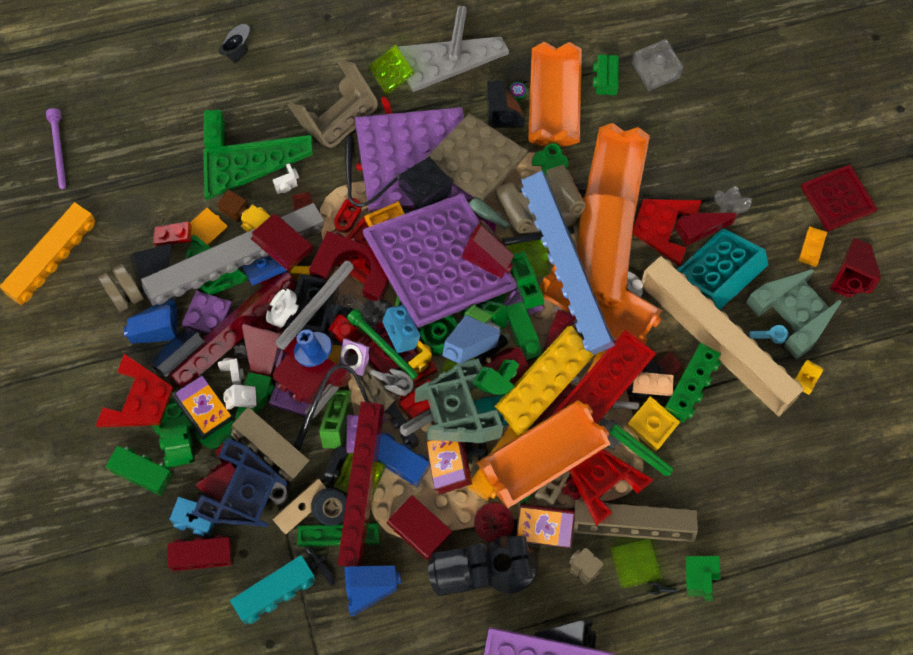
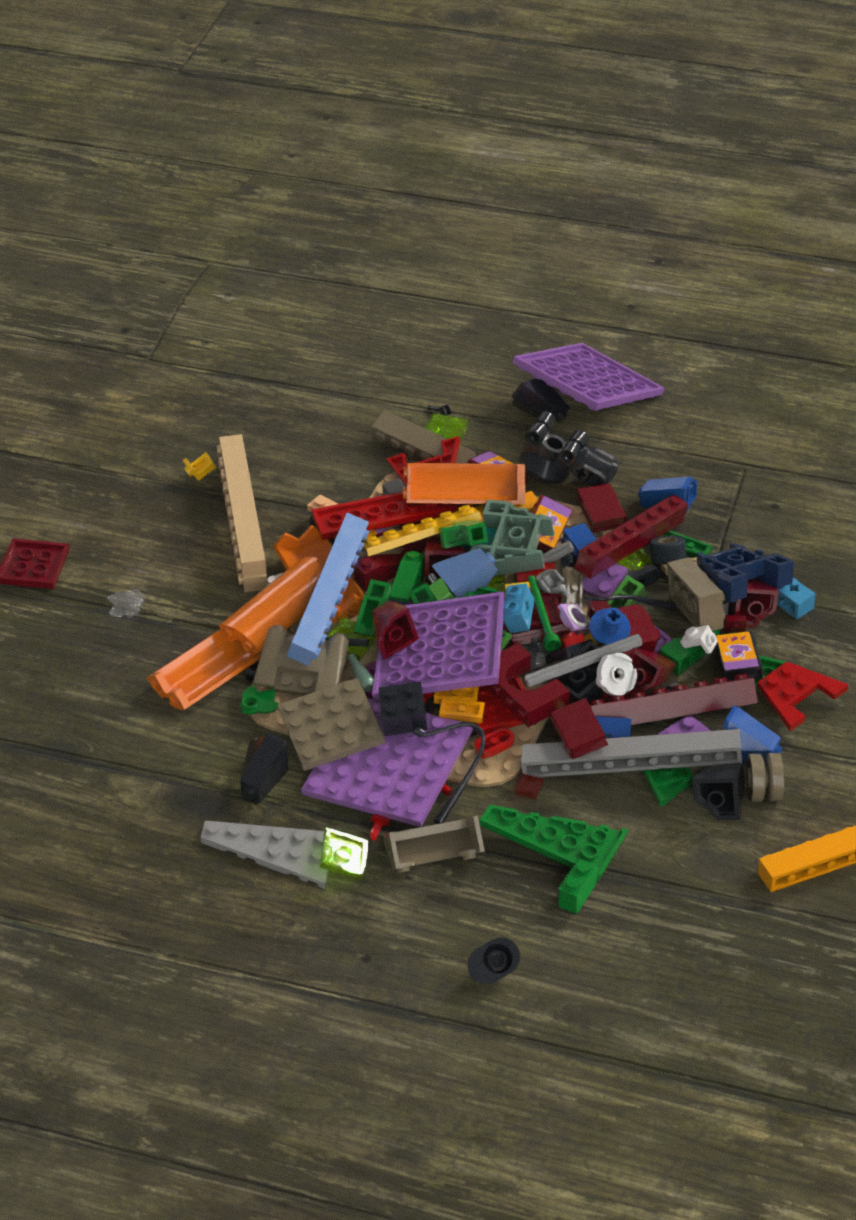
camera: 145 degrees left, 25 degrees down
medium lavender piece [46,108,66,190] -> none
green brick [105,446,173,497] -> none
black piece [148,327,206,377] -> none
red plate [153,222,192,247] -> none
green brick [159,424,195,468] -> none
dark red brick [167,535,233,572] -> none
light orange piece [190,208,228,246] -> none
reddish brown brick [217,190,249,222] -> none
white bracket [218,358,245,385] -> none
teal brick [230,556,316,625] -> none
yellow brick [241,205,271,232] -> none
white bracket [273,164,299,194] -> none
black piece [305,546,334,586] -> none
light grey axle [449,6,467,61] -> none
dark red plate [474,502,514,543] -> none
tile [509,82,527,101] -> none
orange cylinder [528,42,582,147] -> none
dark tan brick [569,548,603,586] -> none
green brick [592,54,619,95] -> none
green axle [609,424,673,476] -> none
yellow plate [625,397,680,452] -> none
clear brick [632,39,683,91] -> none
red wing [632,199,701,267] -> none
clear red tile [656,352,684,376] -> none
green brick [665,343,722,423] -> none
dark red slope [675,213,737,247] -> none
teal slope [677,228,769,310] -> none
green plate [686,556,721,601] -> none
sand green wedge [746,270,842,360] -> none
medium azure plate [749,325,789,344] -> none
light orange plate [798,226,827,267] -> none
dark red slope [830,238,881,298] -> none

